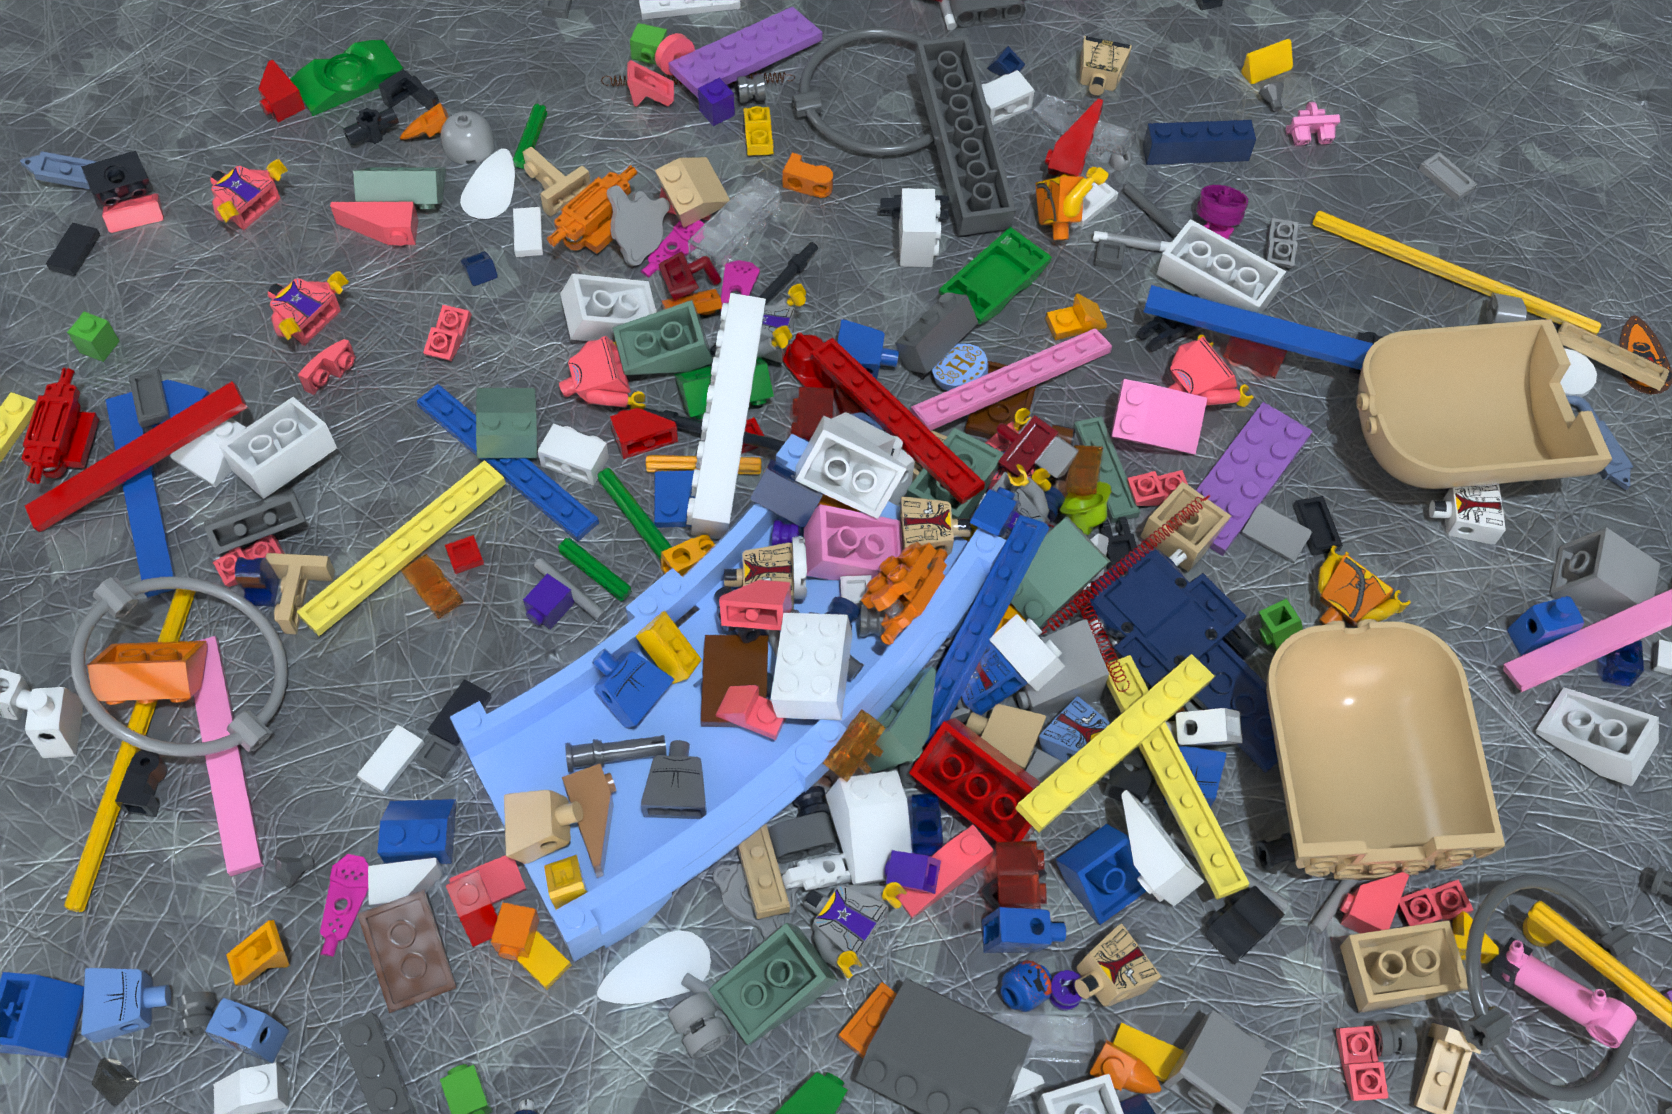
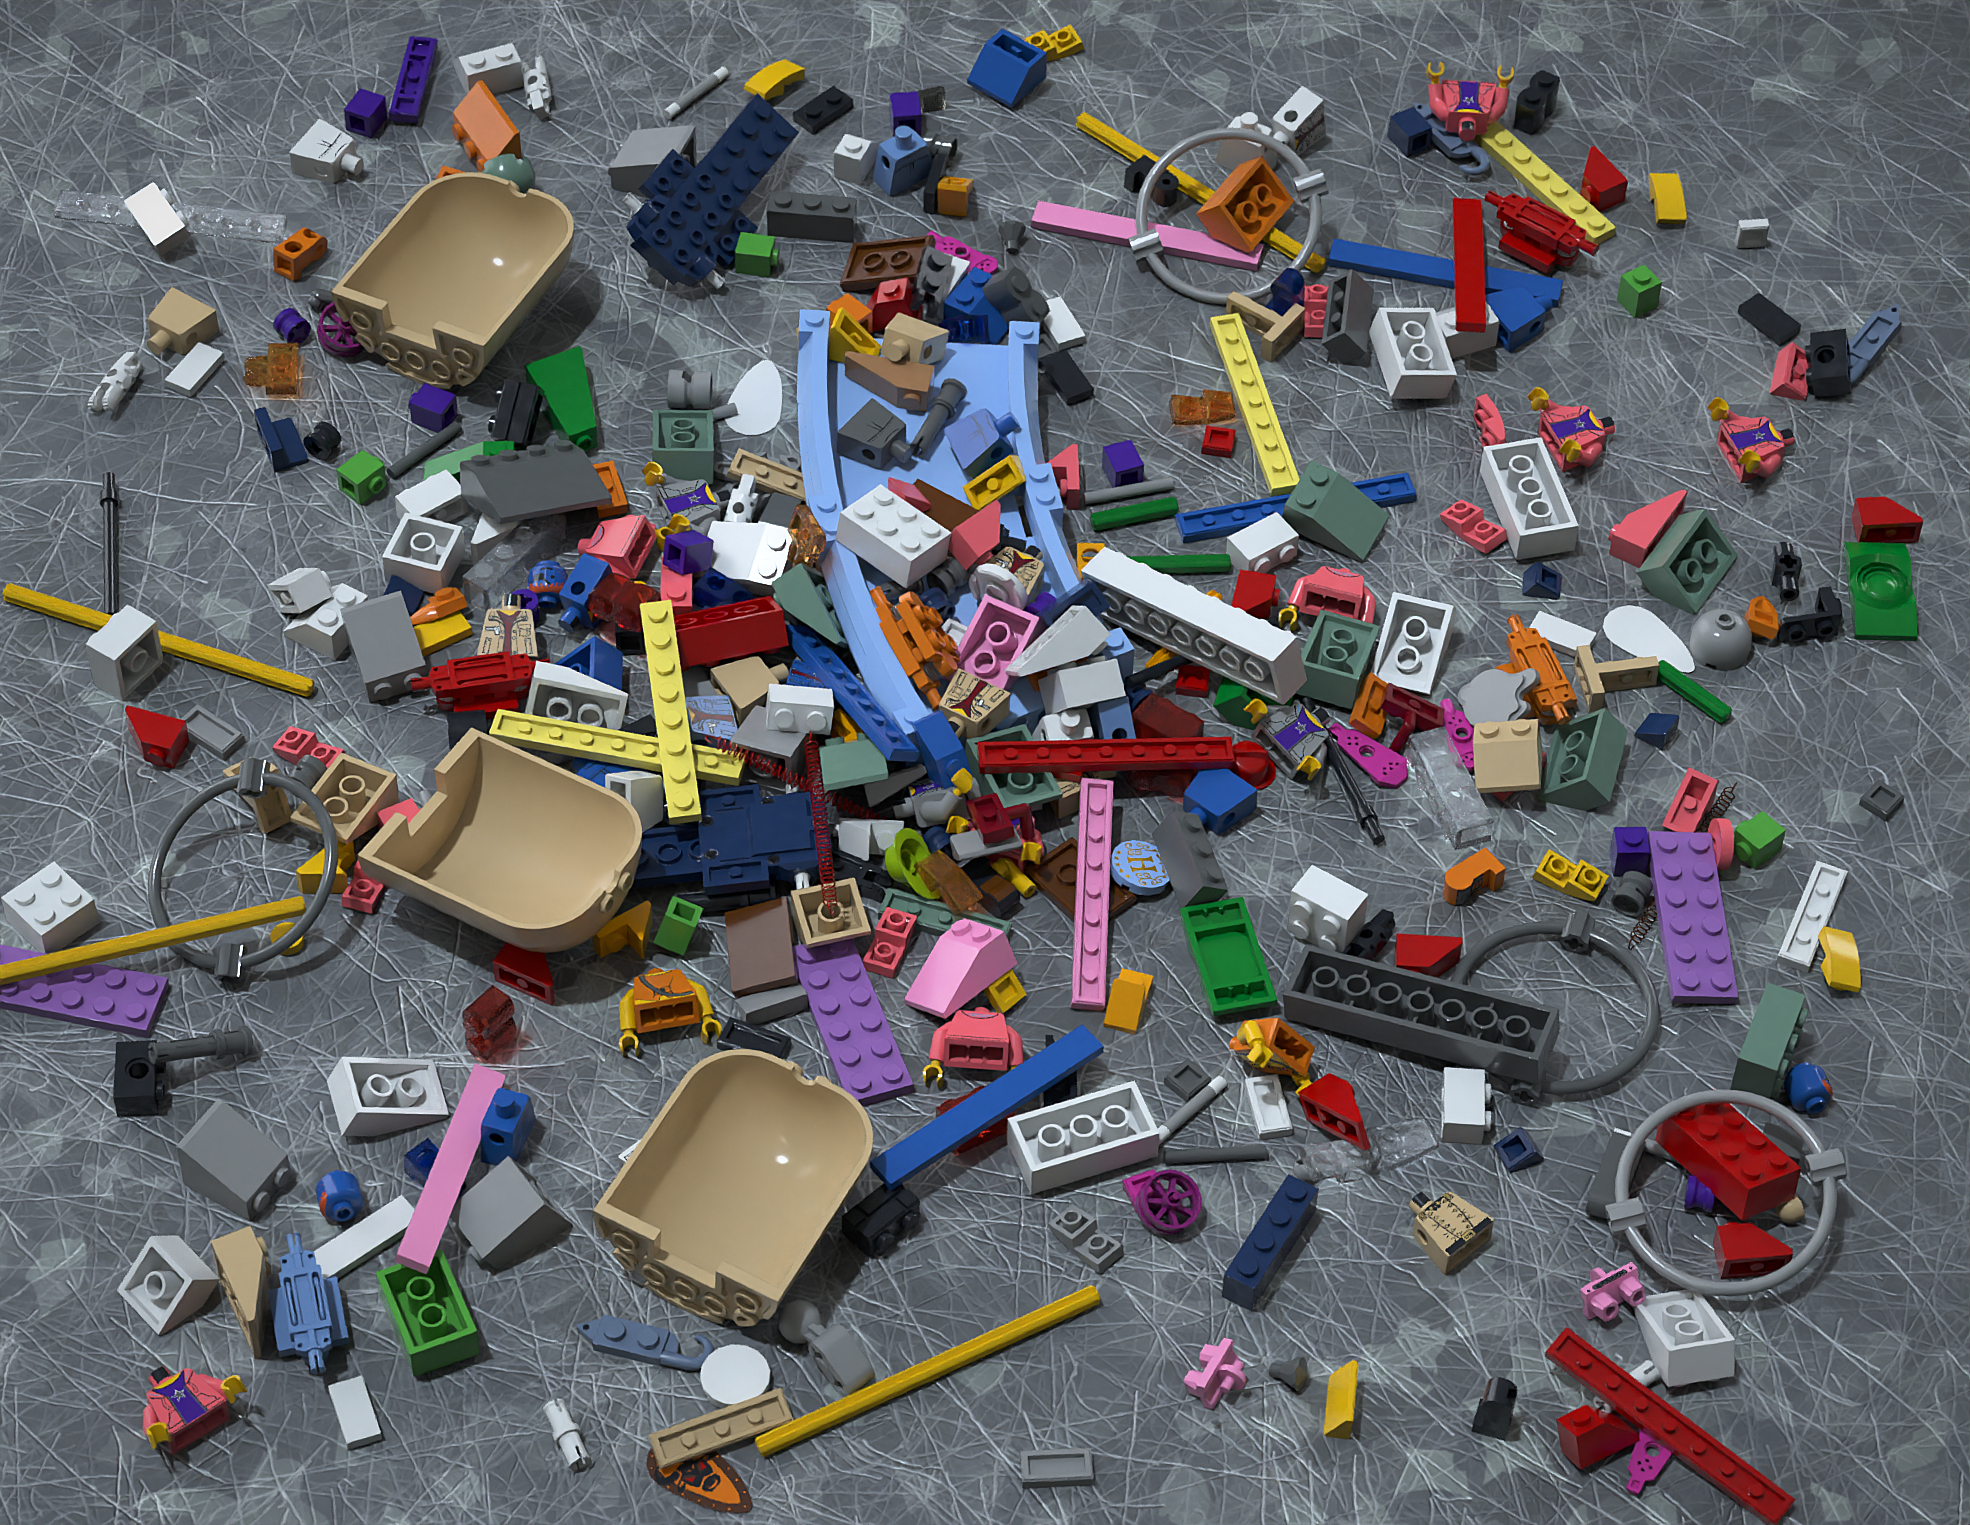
camera: 125 degrees right, 10 degrees down
medium blue torso [81,968,171,1043] -> none
dark grey tile [128,368,171,428] -> none
bright pink piece [1491,937,1637,1048] -> none
none -> red piece [411,651,550,719]
none -> clear red brick [462,985,517,1061]
none -> coral torso [578,515,674,602]
none -> tile [724,897,798,998]
none -> dark purple brick [889,91,922,137]
none -> black hinge [910,245,953,319]
none -> black tile [923,153,947,215]
none -> clear blue leg [938,315,990,344]
none -> dark grey brick [982,266,1050,326]
none -> coral slope [1047,444,1080,510]
none -> red slope [1394,933,1463,978]
none -> white brick [1480,437,1579,560]
none -> sand green slope [1537,708,1628,811]
none -> dark blue slope [1634,713,1680,750]

